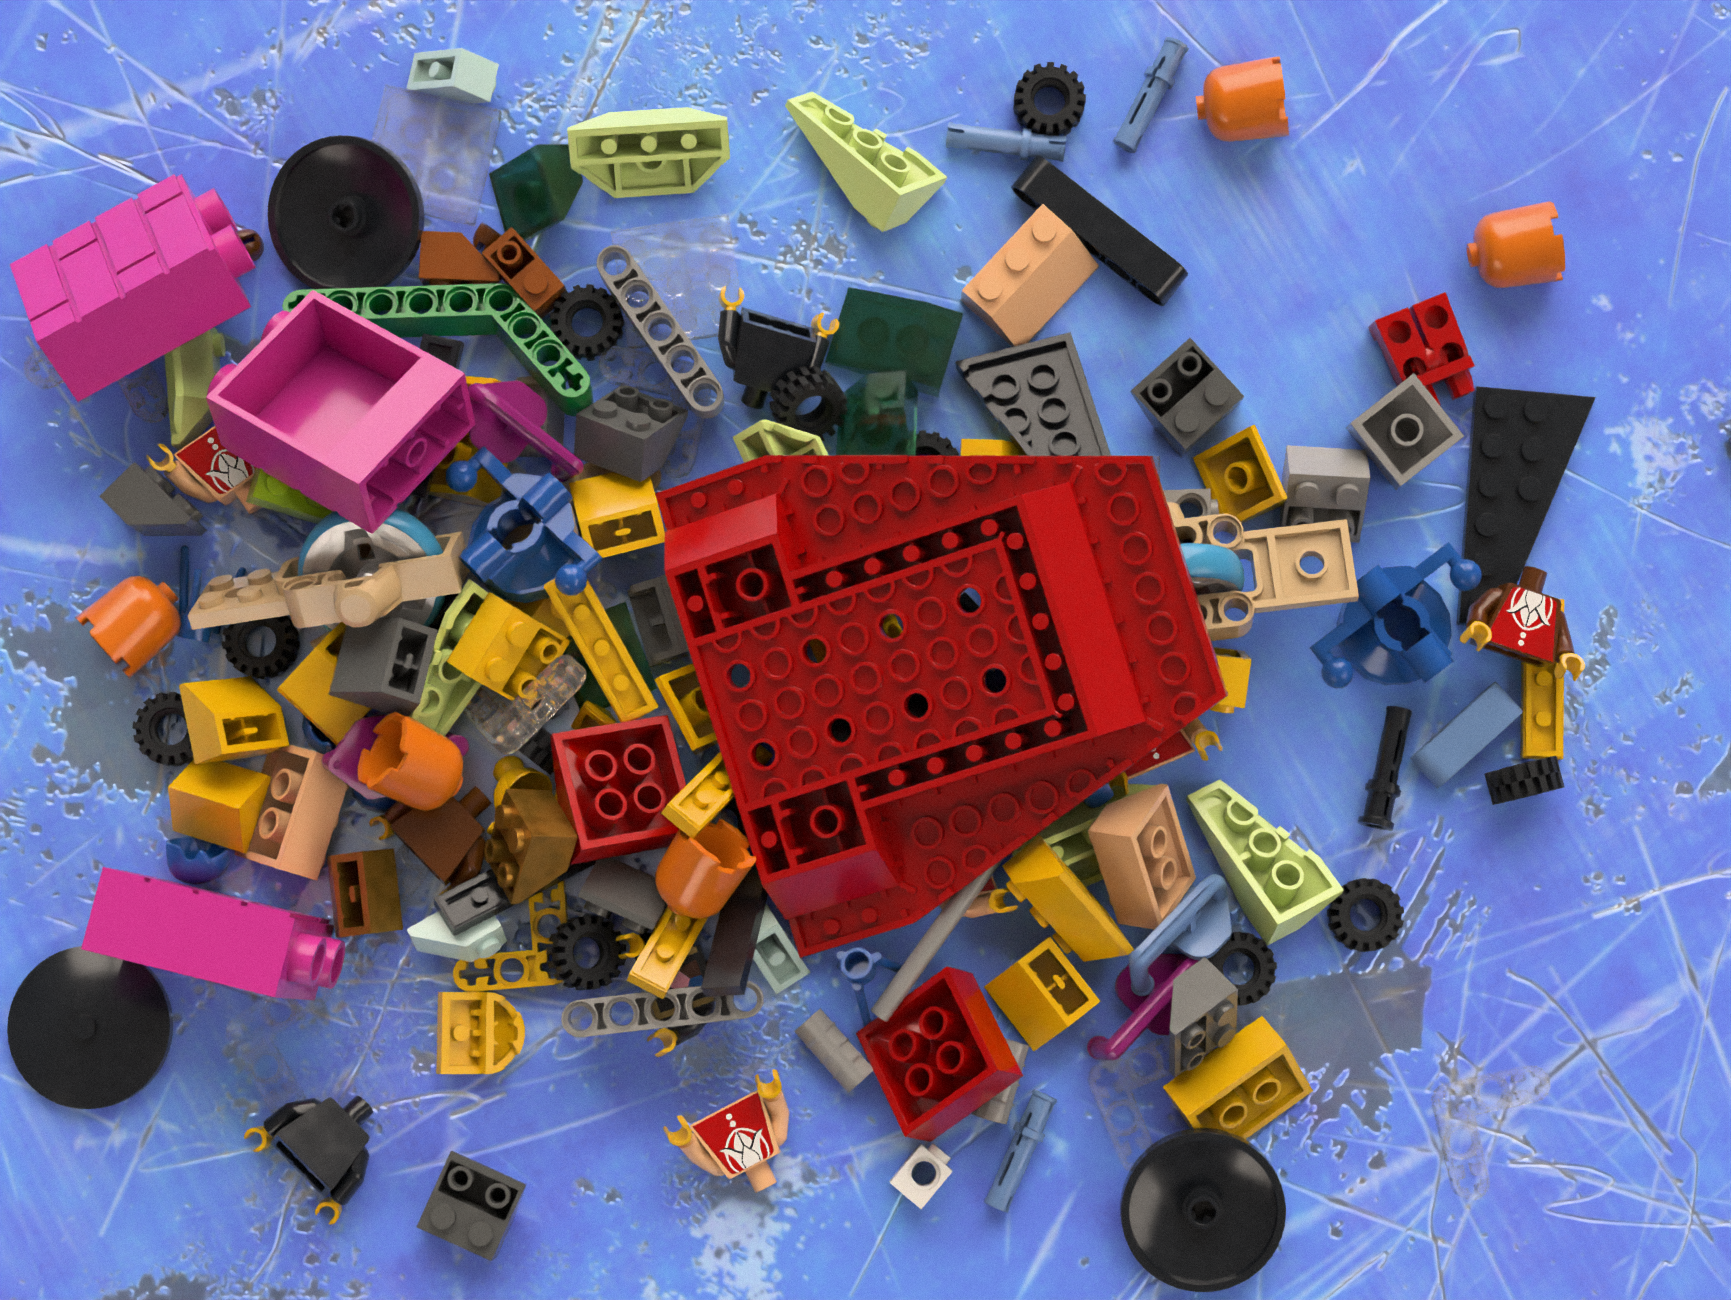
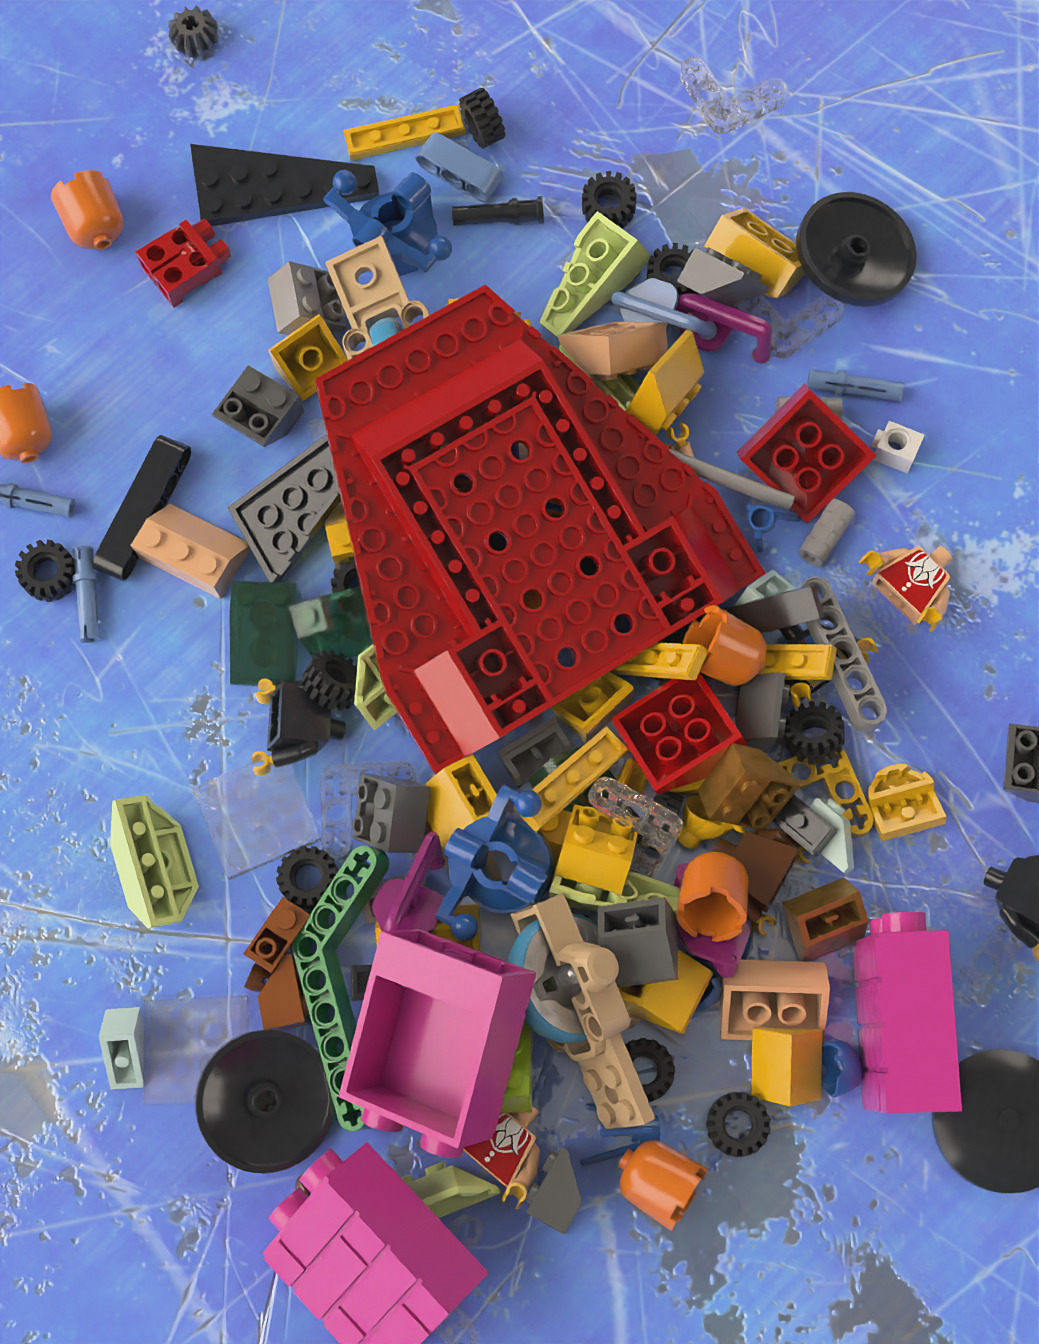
camera: 100 degrees left, 10 degrees down
yellow slope [179,676,289,764] -> none
clear green slope [489,144,583,242] -> none
light grey beam [597,245,724,419] -> none
yellowish green wedge [785,92,947,232] -> none
yellow slope [984,936,1101,1051] -> none
light grey slope [1346,373,1464,490] -> none
torso [1459,566,1585,681] -> none

